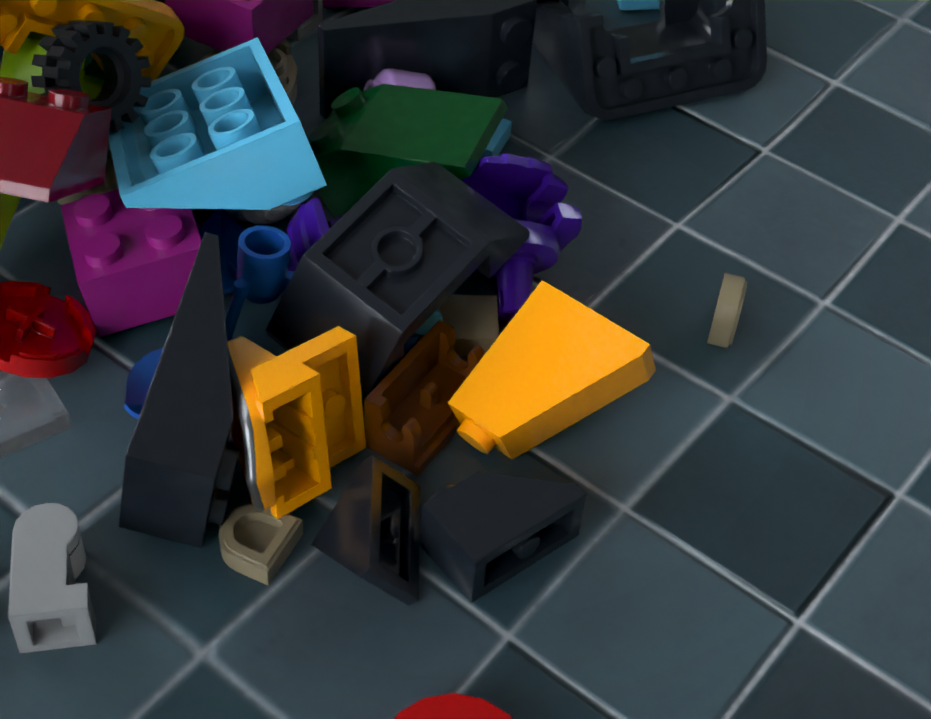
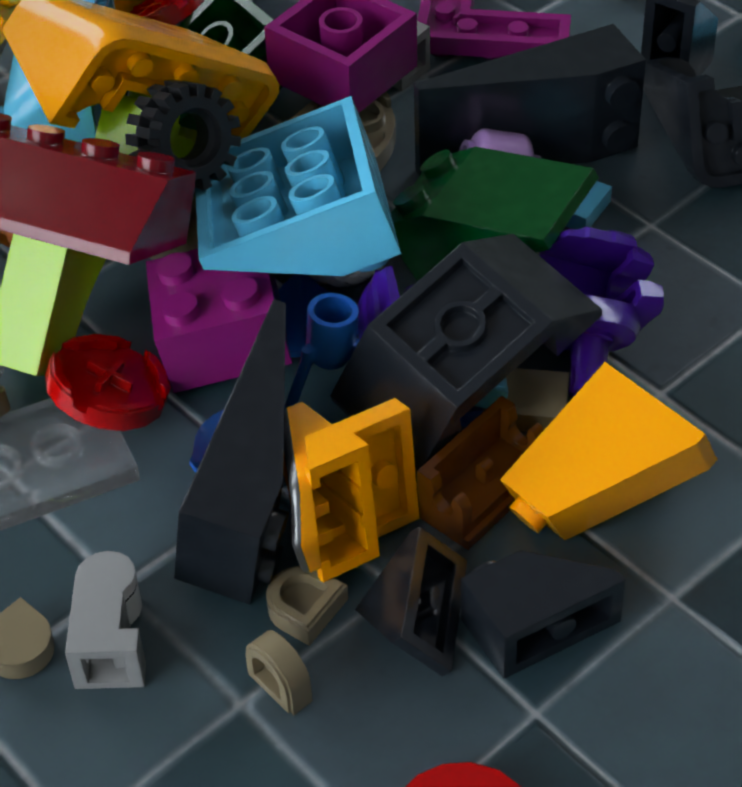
camera: 15 degrees right, 0 degrees up
none -> dark tan tile [245,630,313,715]

